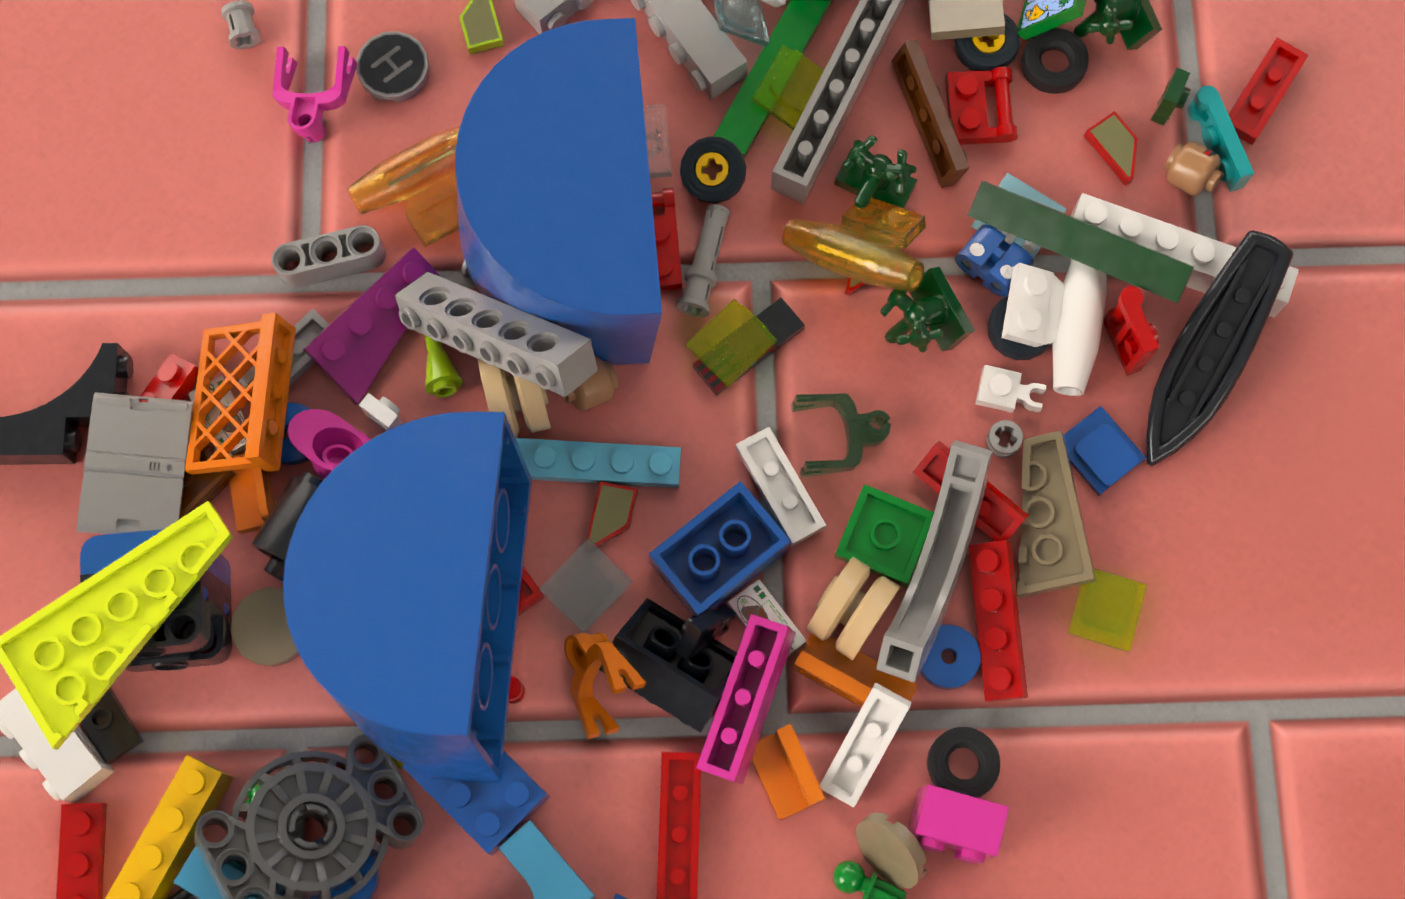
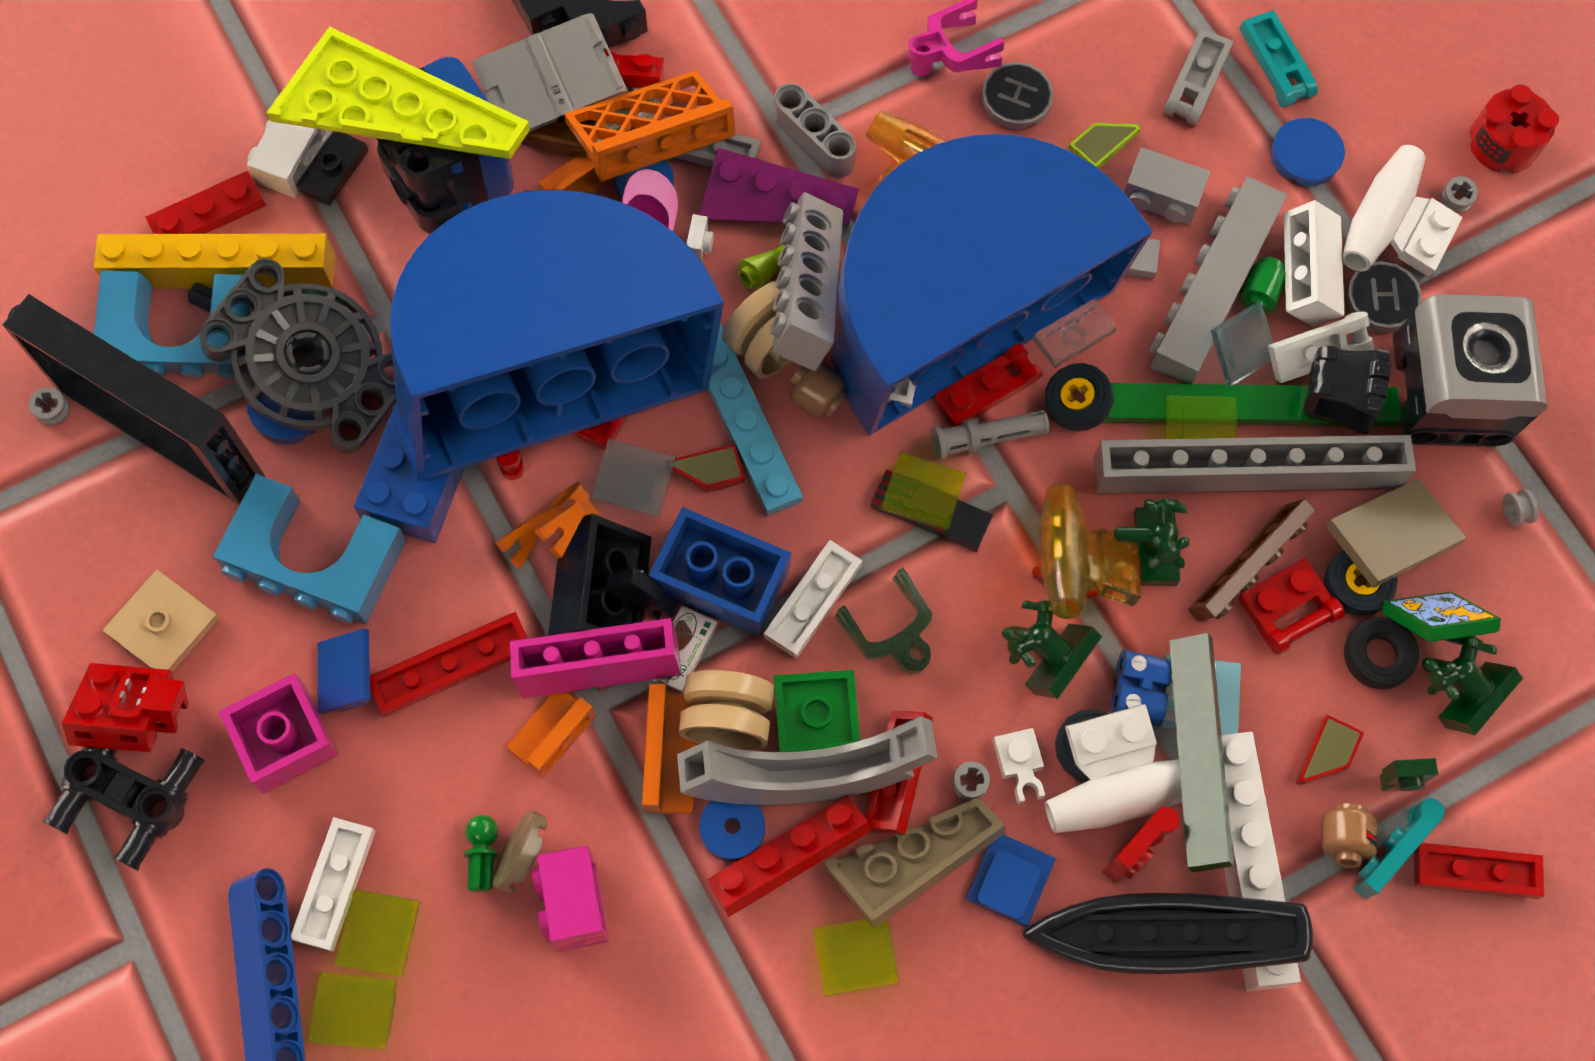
camera: 60 degrees right, 5 degrees down
white plate [820,682,911,807] -> none
black tyre [927,727,1000,798] -> none

